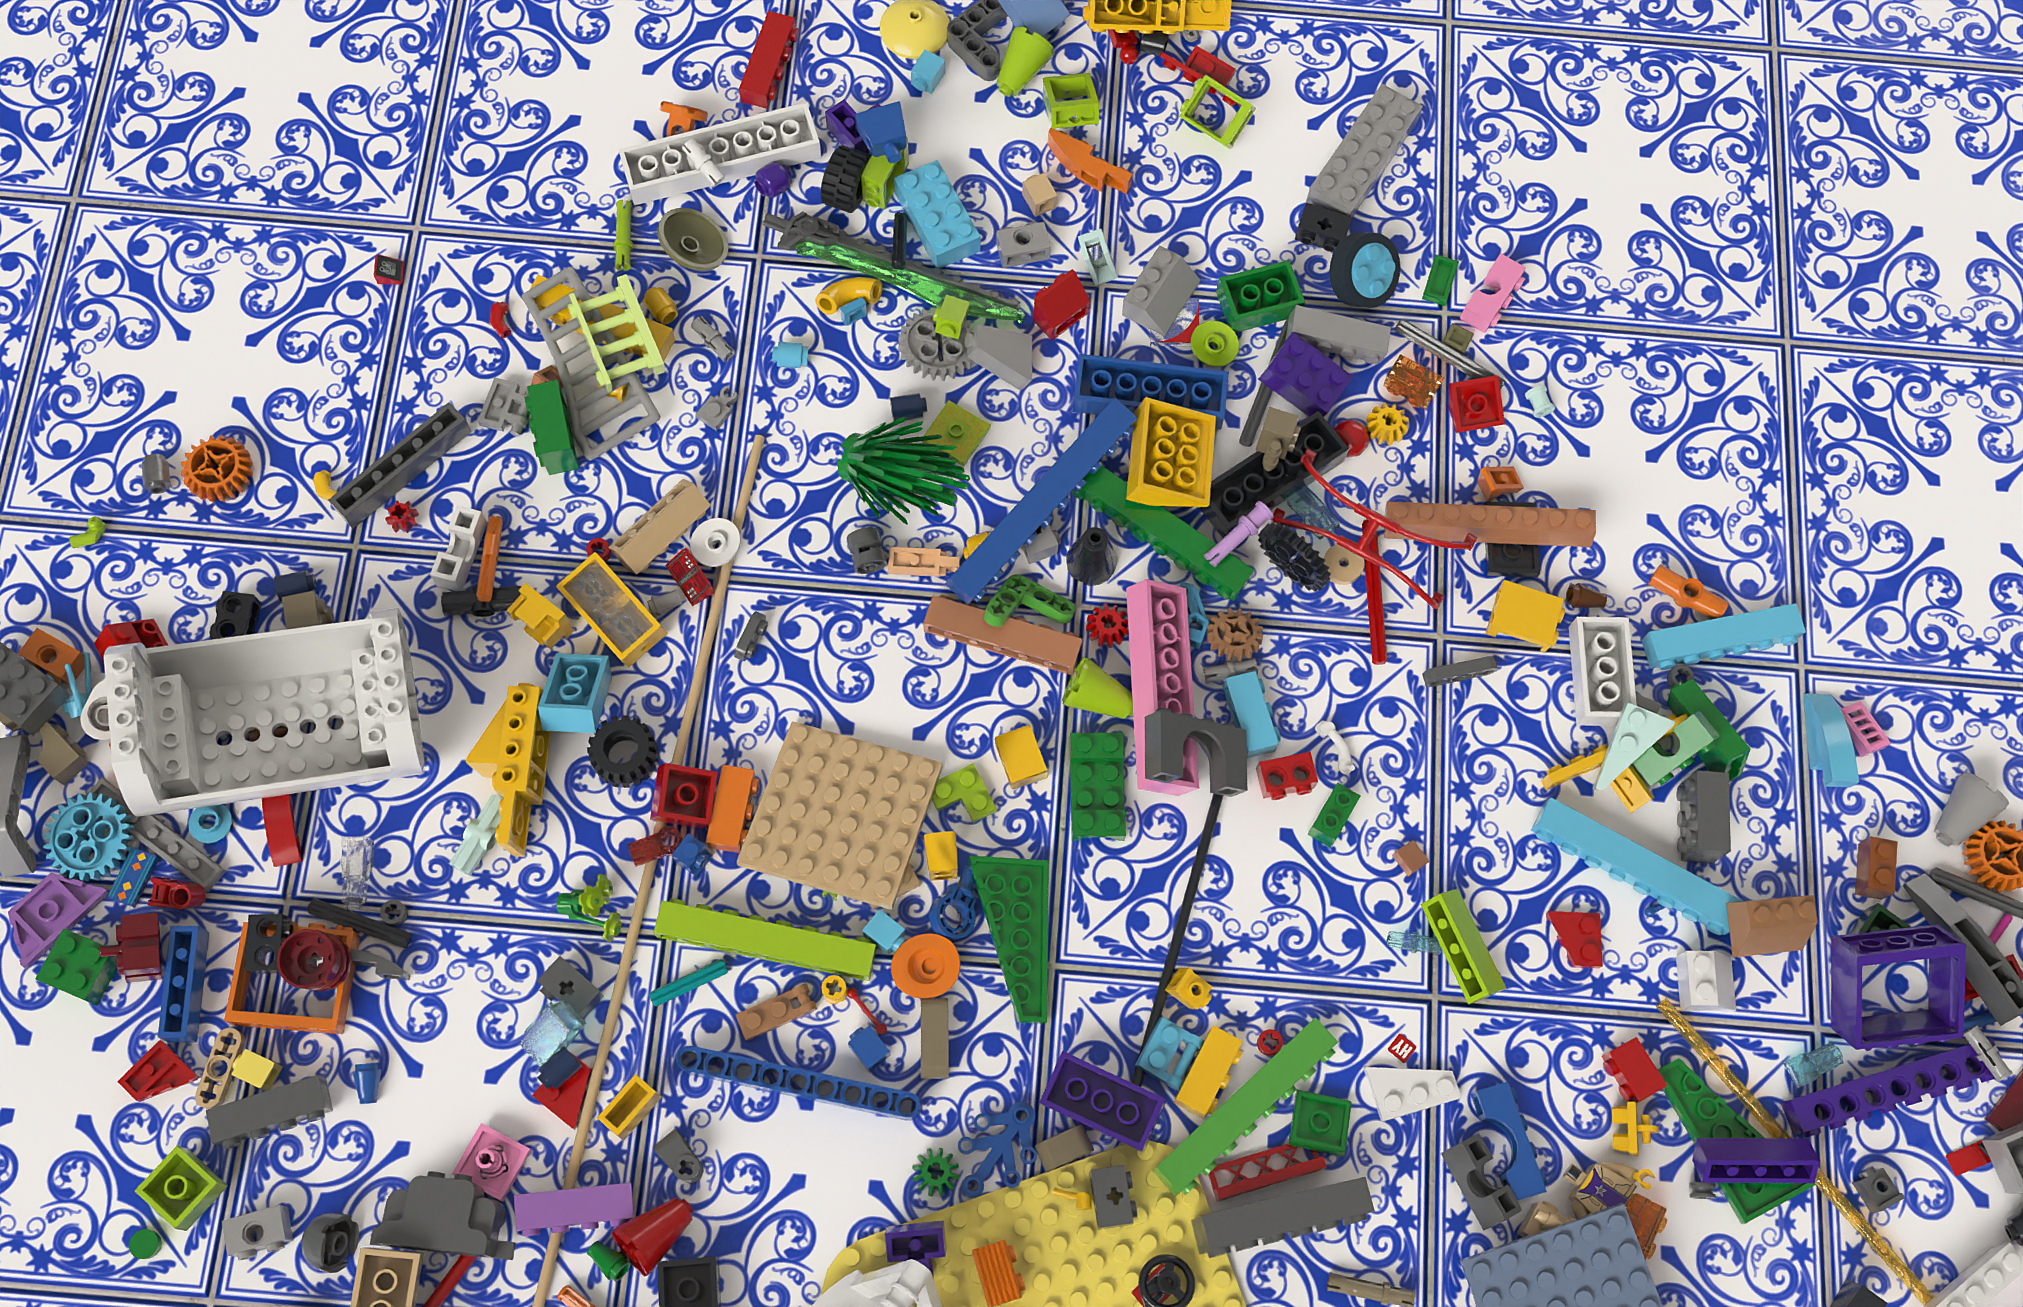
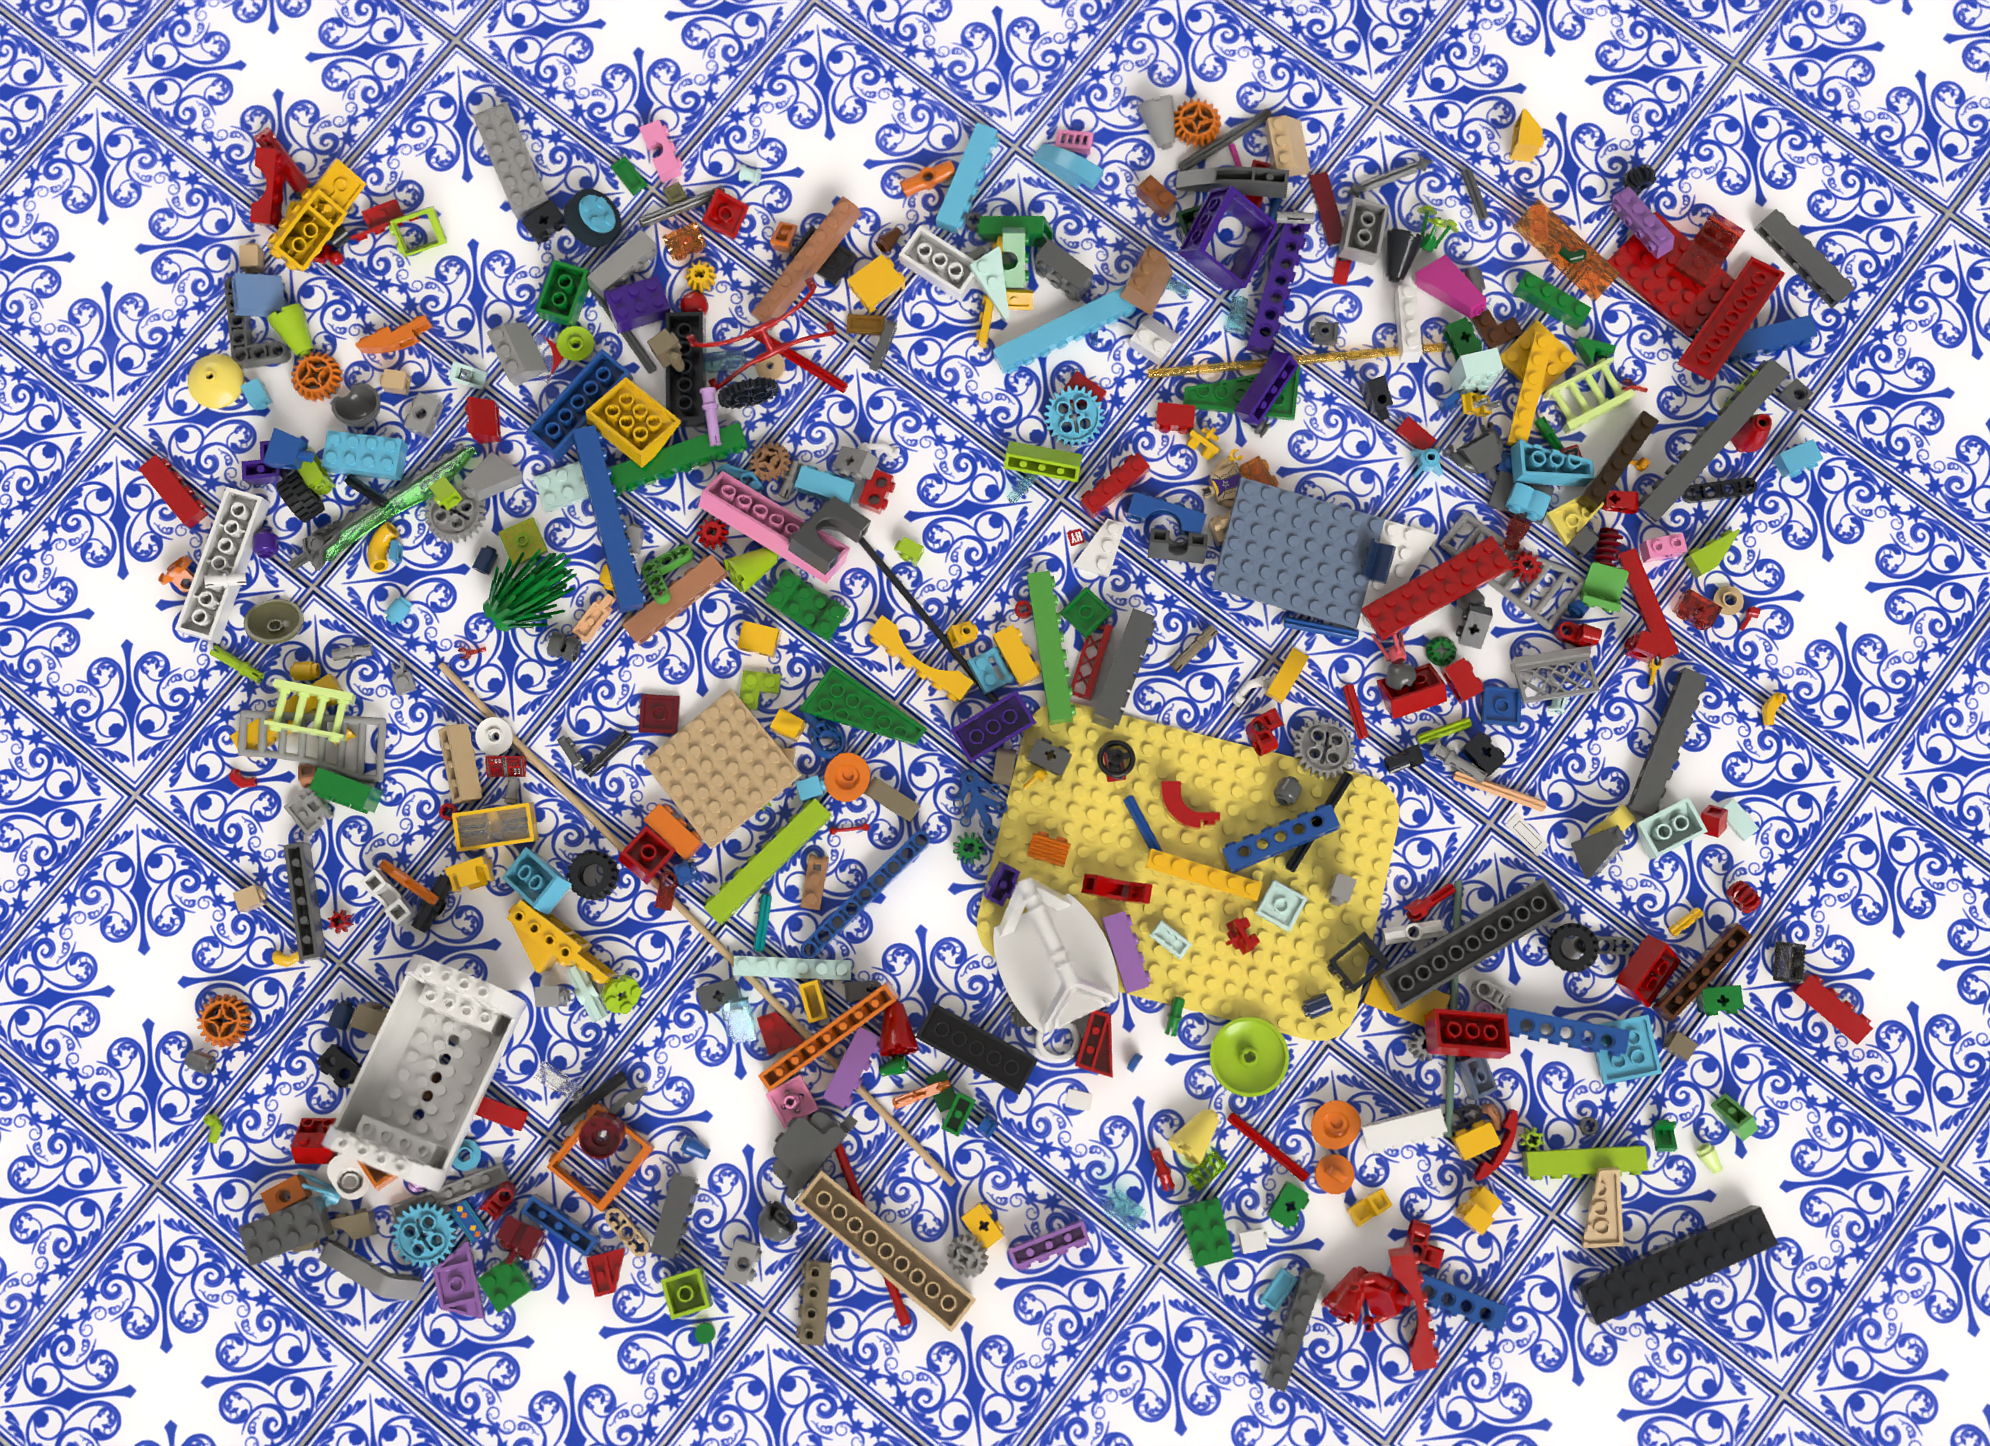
camera: 50 degrees left, 10 degrees up
light yellow brick [231,1049,283,1091] -> none
black brick [245,914,294,974] -> none
slope [373,255,405,285] -> none
dark grey bush [380,900,408,926] -> none
dark blue brick [537,1046,582,1090] -> none
lime plant [557,874,622,942] -> none
yellow bush [821,975,847,1004] -> none
blue brick [848,1025,891,1073] -> none
lime window [1043,73,1099,129] -> none
black cone [1066,527,1117,586] -> none
green brick [1307,782,1361,848] -> none
nougat slope [1392,840,1430,877] -> none
none -> tan brick [232,885,268,913]
none -> orange gear [290,352,343,402]
none -> dark grey cylinder [331,382,381,427]
none -> clear red hand [458,647,487,660]
none -> light aqua plate [533,461,589,513]
none -> light grey brick [535,986,570,1008]
none -> black pin [582,730,633,778]
none -> lime plate [601,975,642,1014]
none -> dark red tile [638,694,681,734]
none -> light aqua plate [733,956,852,981]
none -> orange brick [758,981,900,1092]
none -> light grey brick [833,446,879,480]
none -> pearl gold tile [846,314,885,336]
none -> yellow arch [868,615,974,703]
none -> lime brick [894,537,925,567]
none -> medium azure gear [1044,385,1105,447]
none -> red brick [1080,453,1151,519]
none -> clear light blue pin [1166,278,1191,298]

